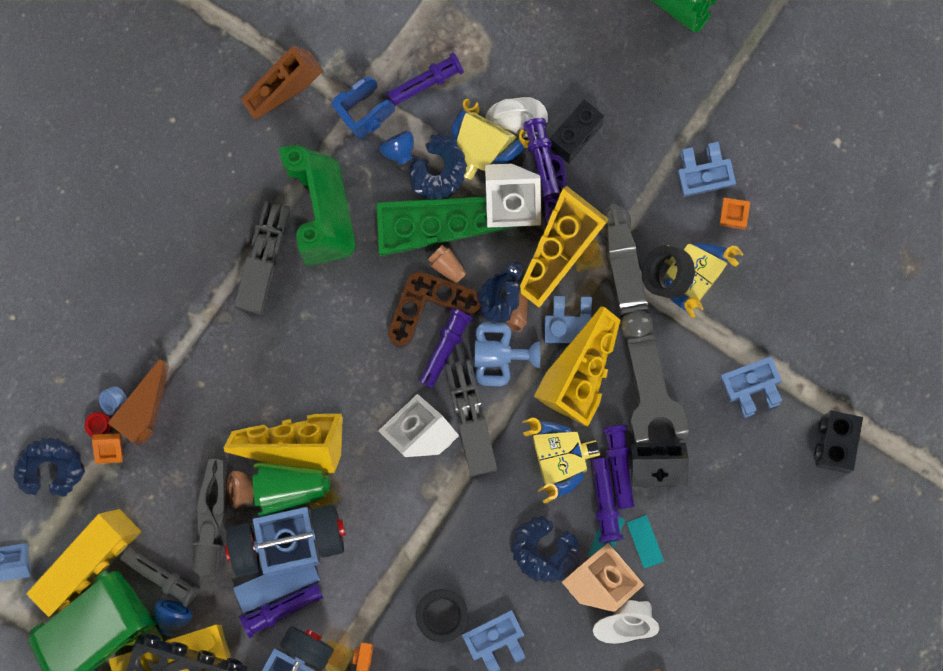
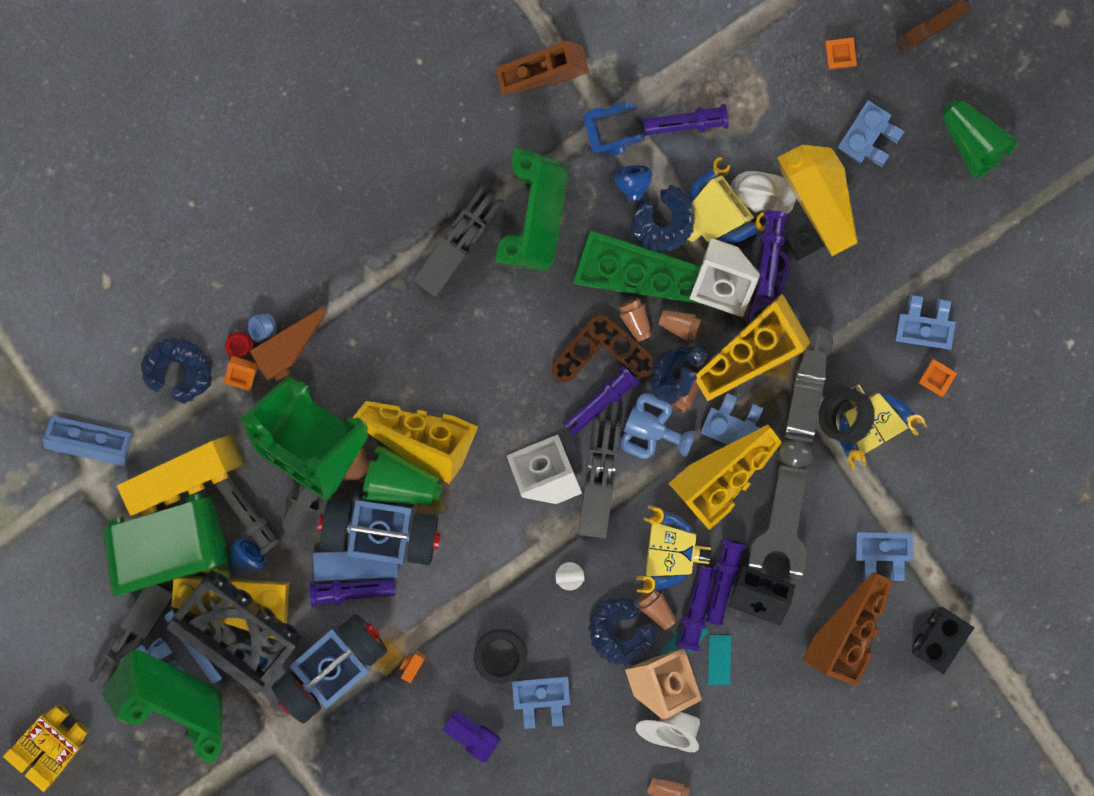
camera: 15 degrees right, 10 degrees up
none -> green windscreen [240,376,368,500]
none -> white plate [556,562,584,590]
none -> nougat cone [637,590,677,630]
none -> nougat cone [659,310,702,341]
none -> yellow wedge [777,145,857,256]
none -> dark orange wedge [802,572,893,686]
none -> medium blue plate [837,101,905,167]

